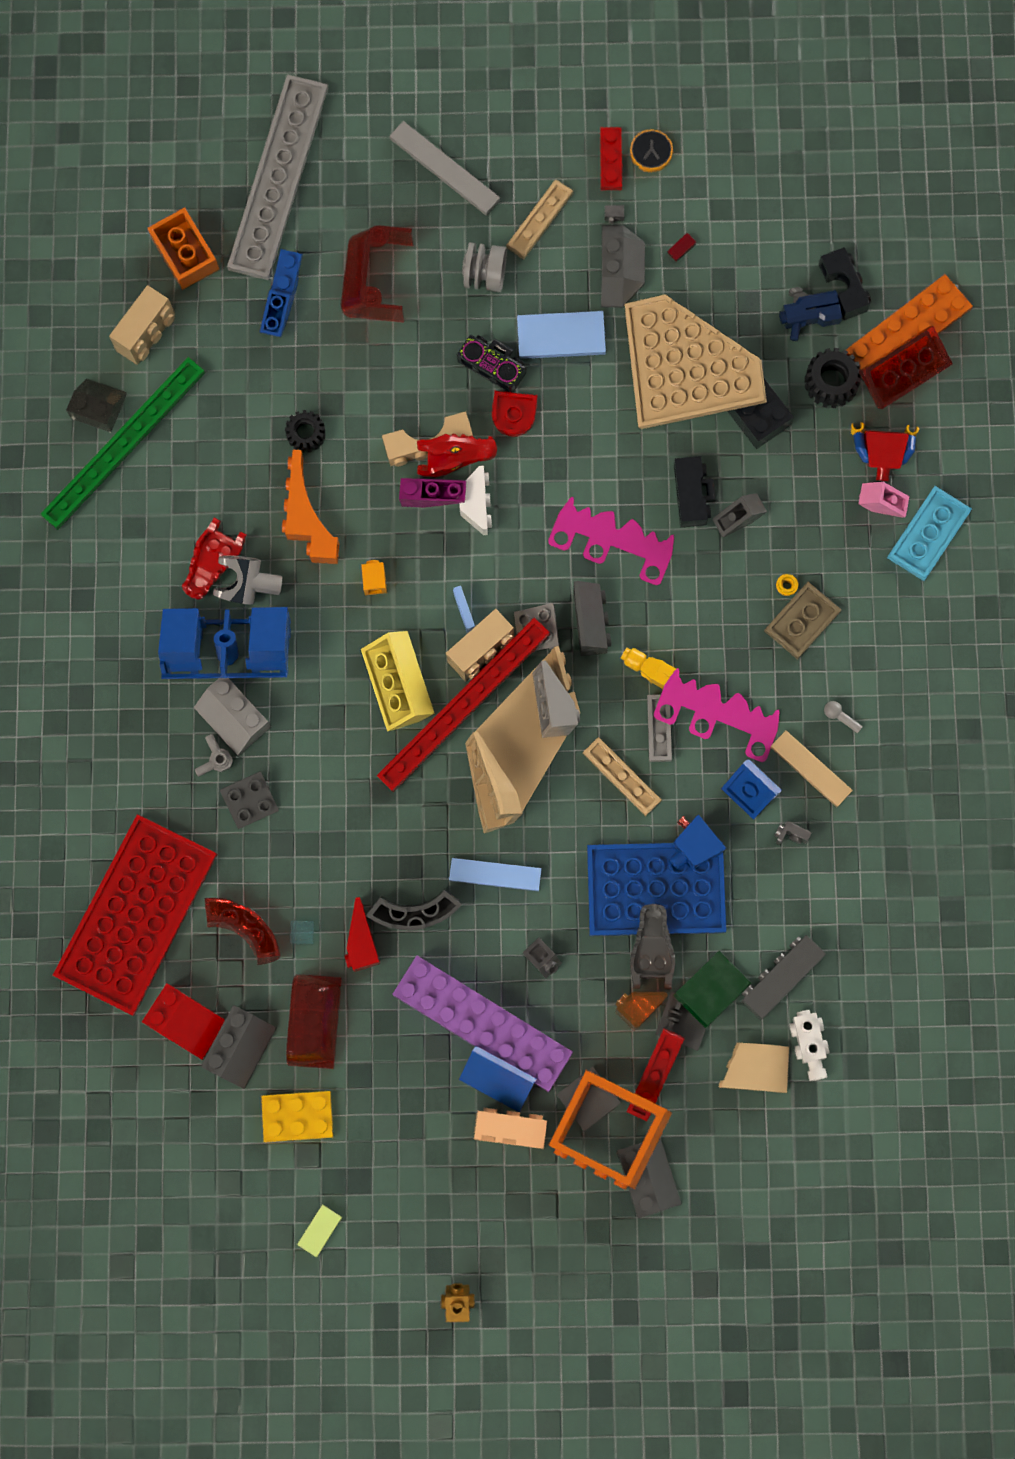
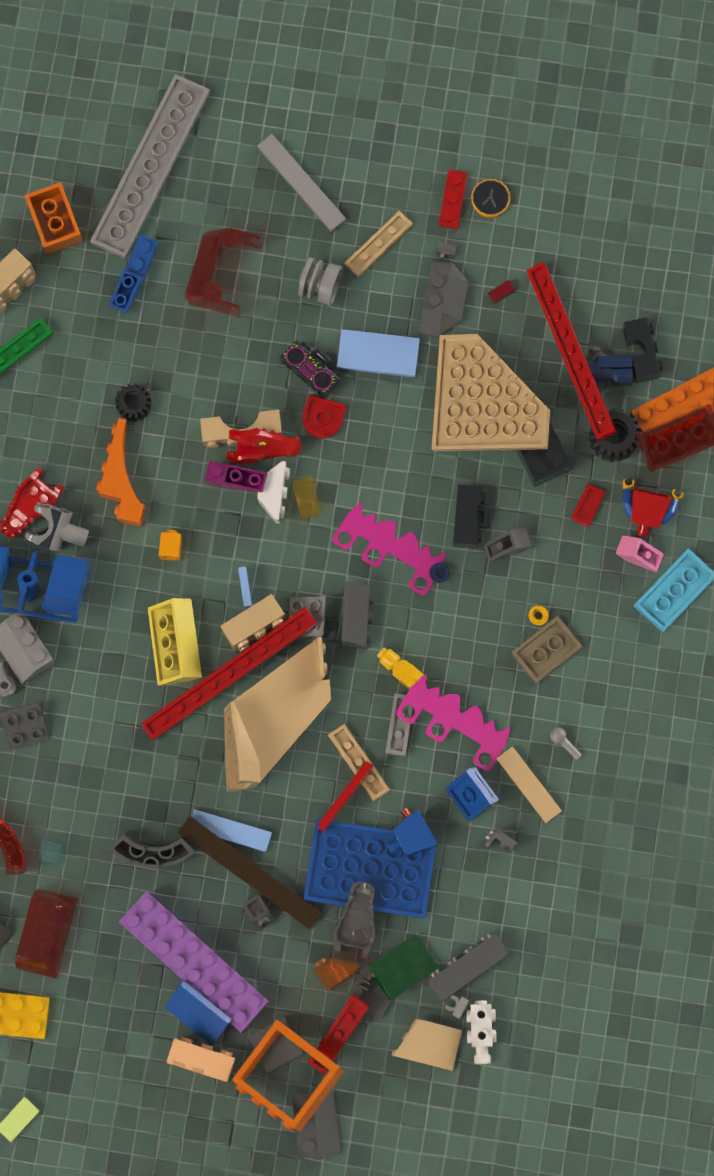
camera: 10 degrees right, 0 degrees up
red slope [344,897,380,972] -> none
light grey slope [532,661,580,738] -> none
none -> dark brown tile [178,816,322,929]
none -> clear yellow tile [292,476,321,520]
none -> red tile [318,761,373,833]
none -> dark blue plate [429,563,449,583]
none -> light grey tile [445,995,470,1020]
none -> red plate [526,262,617,441]
none -> red tile [570,484,606,528]

